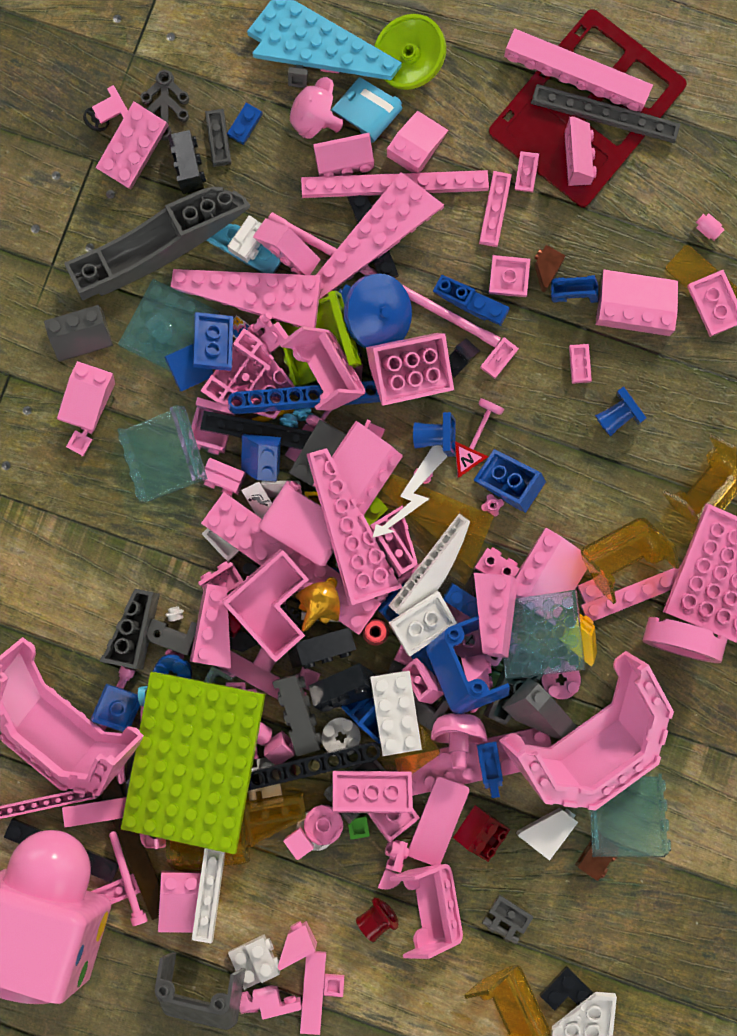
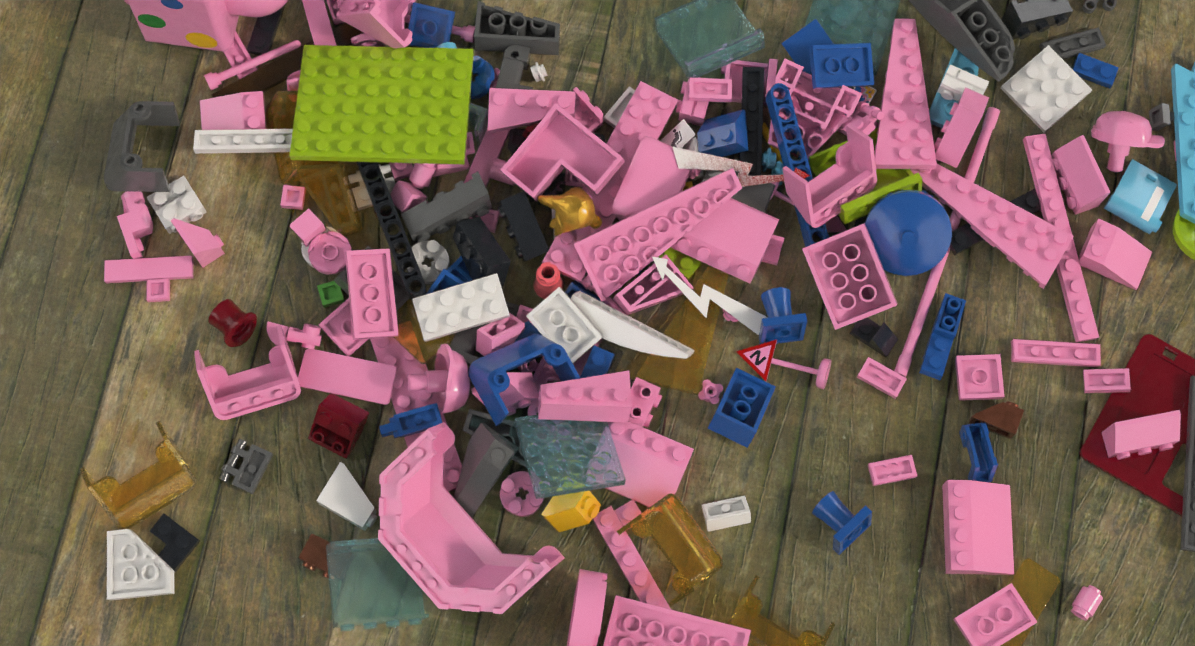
camera: 75 degrees right, 10 degrees down
none -> bright pink plate [281,185,306,210]
none -> white sticker [673,147,810,187]
none -> bright pink plate [688,78,732,102]
none -> white slope [702,496,751,531]
none -> white plate [1001,45,1092,133]

